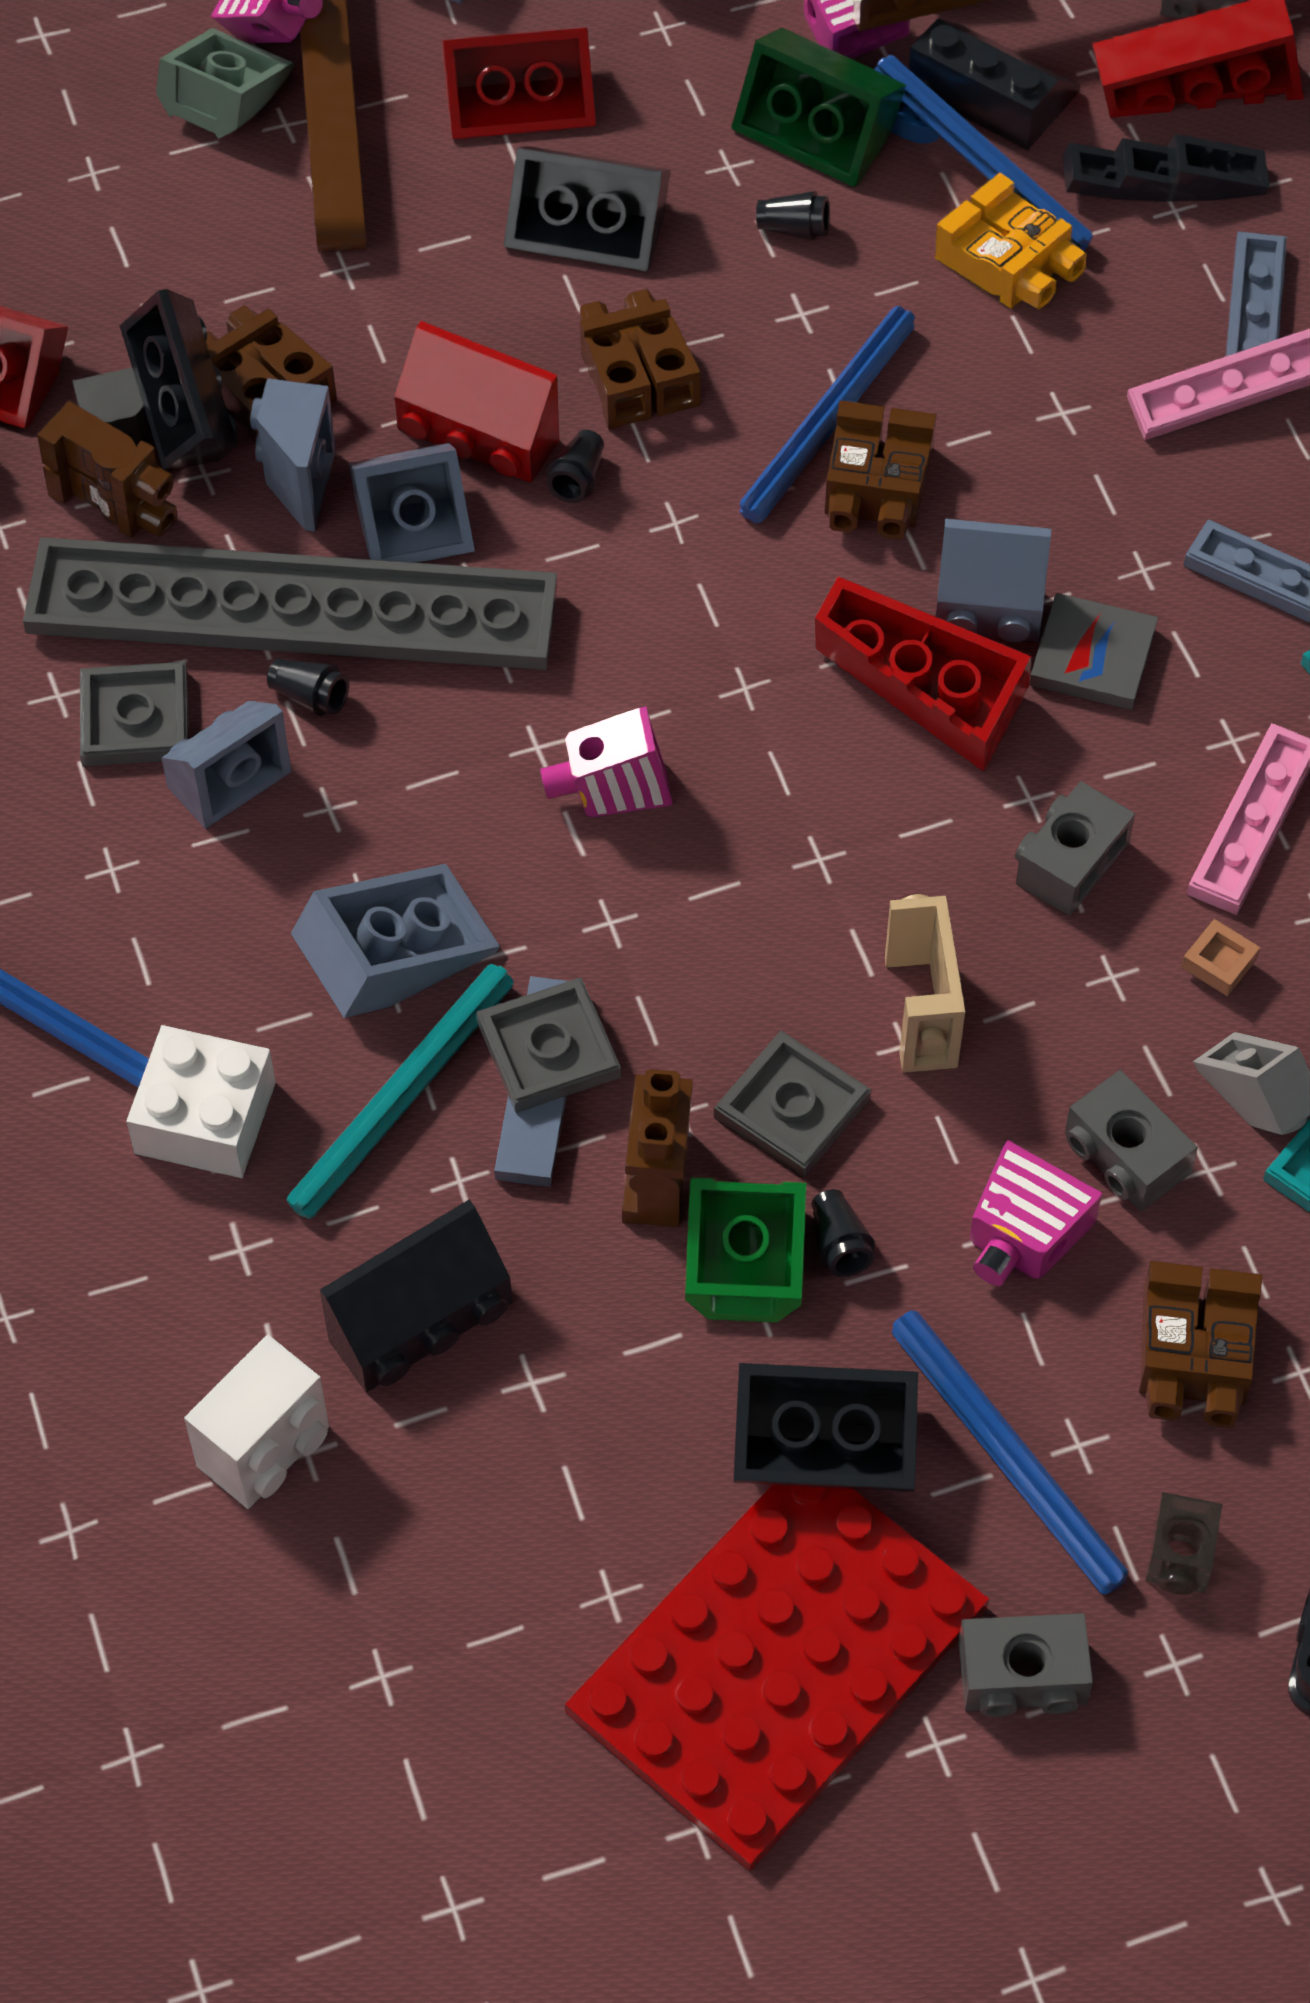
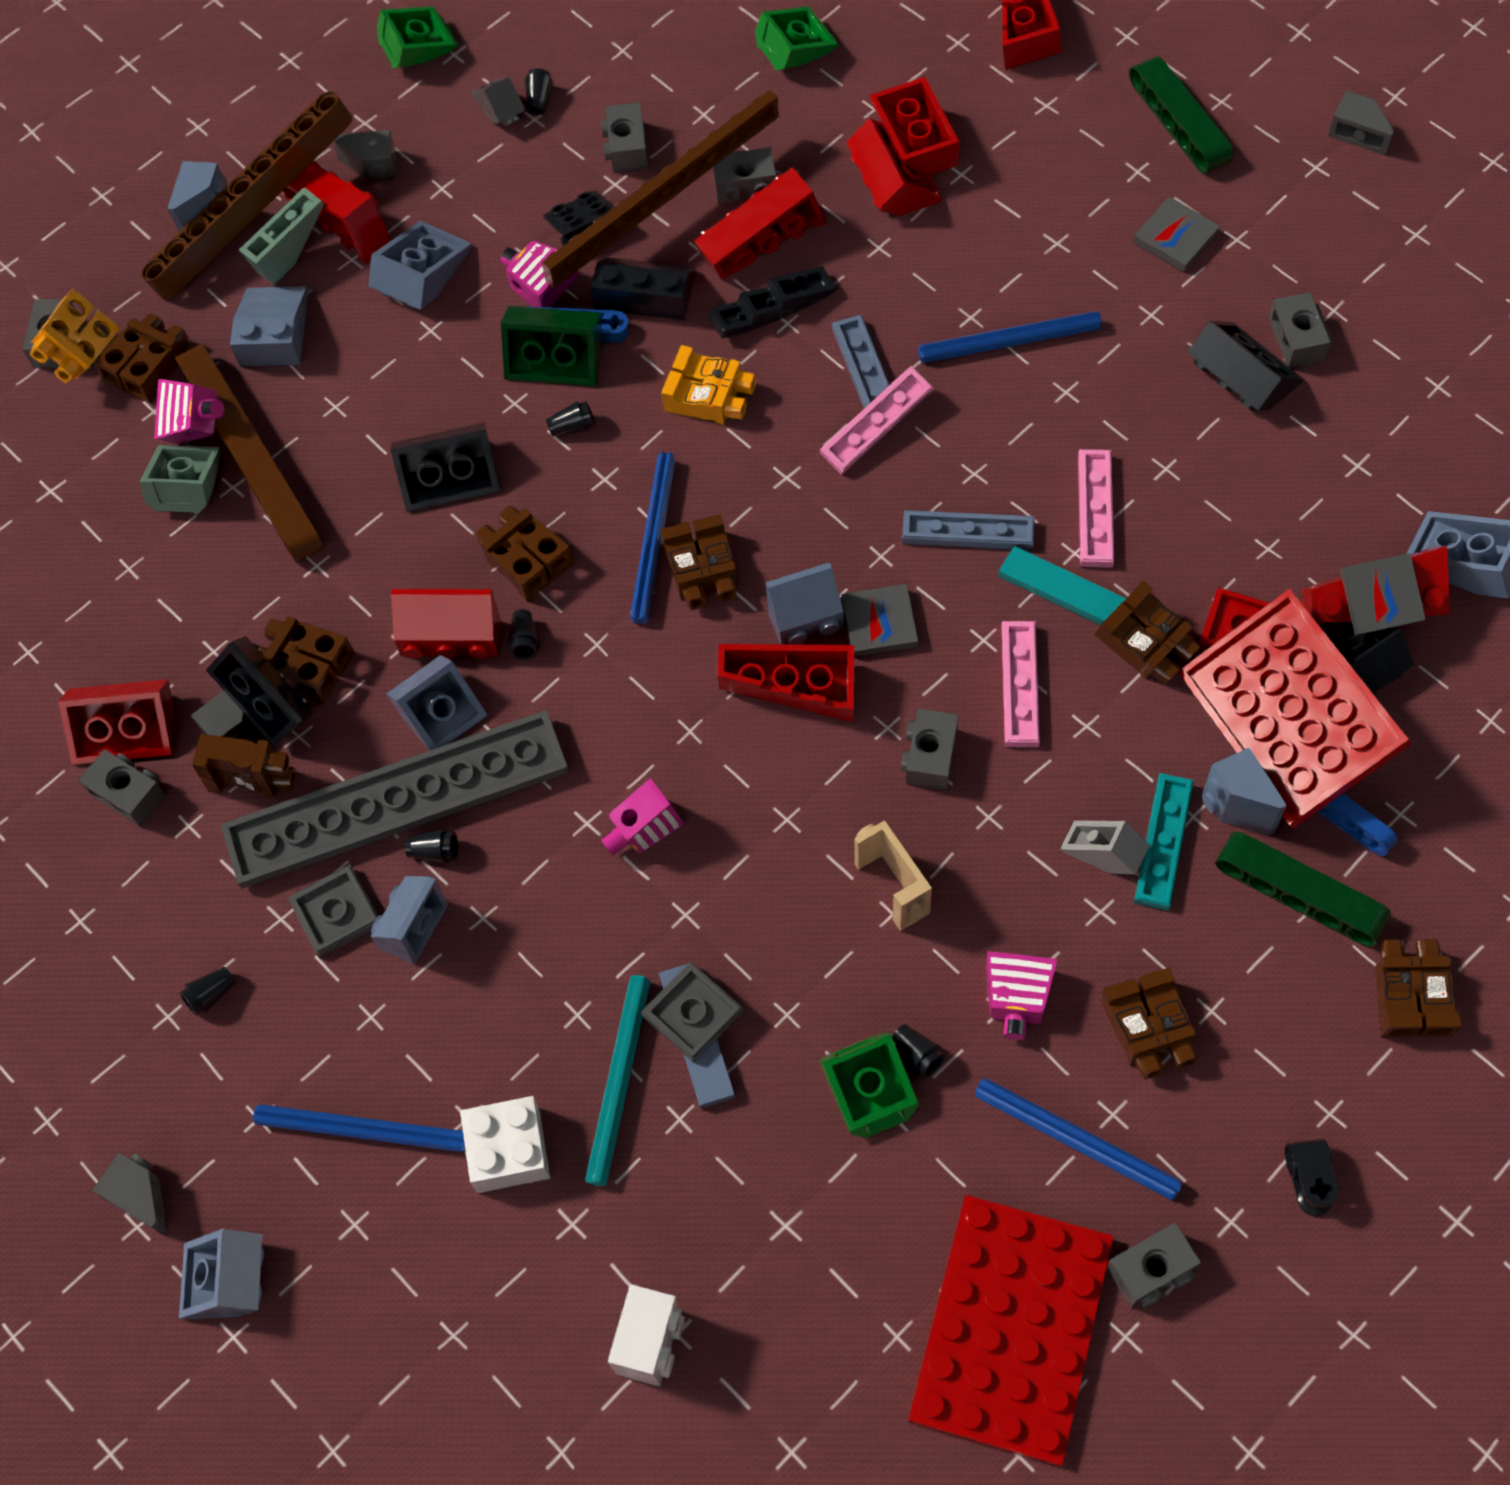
camera: 20 degrees left, 5 degrees up
sand blue slope [251,379,336,532] -> none
sand blue slope [291,864,500,1018] -> none
black slope [320,1199,512,1393] -> none
red slope [441,27,596,139] -> none
reddish brown hips [622,1069,693,1227] -> none
dark grey tile [713,1030,872,1178] -> none
black slope [733,1363,919,1492] -> none
blue axle [875,55,1093,251] -> none
dark grey brick [1065,1069,1198,1212] -> none
clear smoke brick [1145,1492,1222,1595] -> none
nougat plate [1181,919,1261,996] -> none

